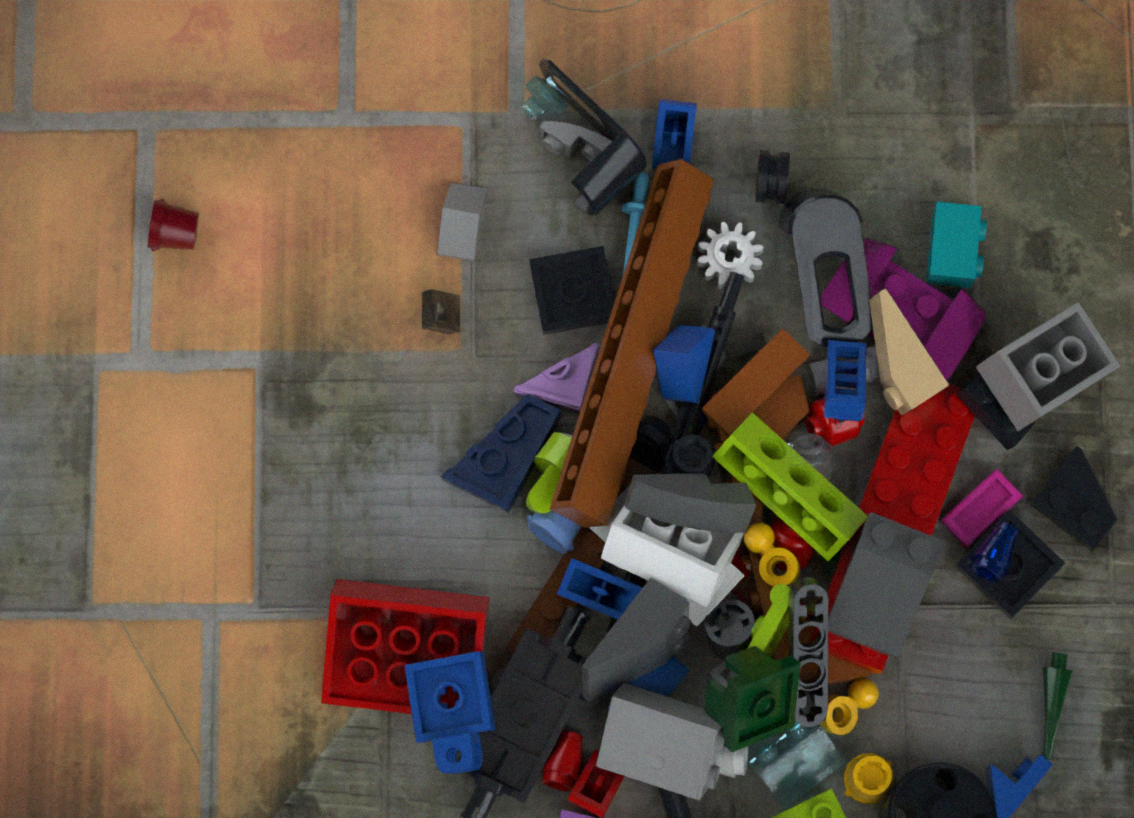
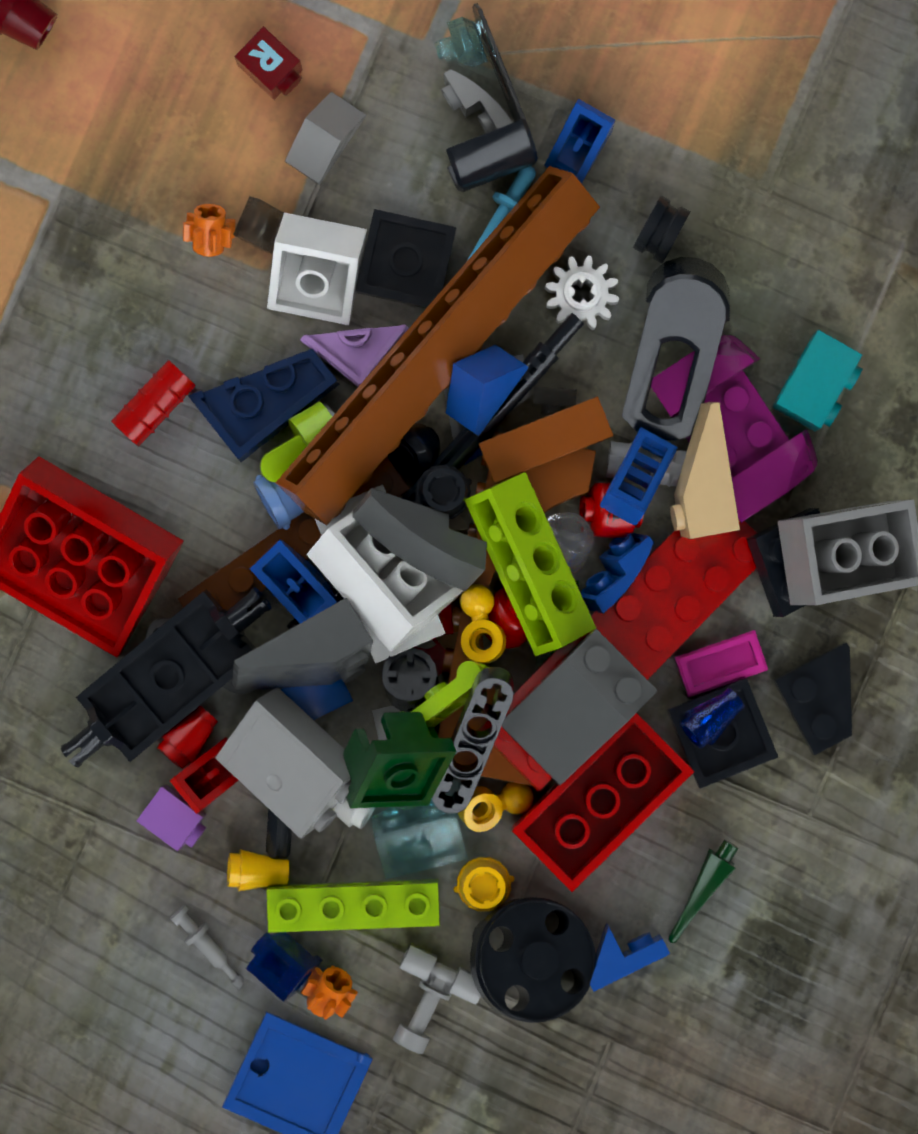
camera: 25 degrees right, 10 degrees up
blue plate [405,651,495,774] -> none
none -> red axle [111,360,196,447]
none -> orange gear [183,204,235,257]
none -> dark red brick [234,26,303,100]
none -> white slope [267,212,367,325]
none -> red brick [511,713,694,892]
none -> blue slope [580,533,654,614]

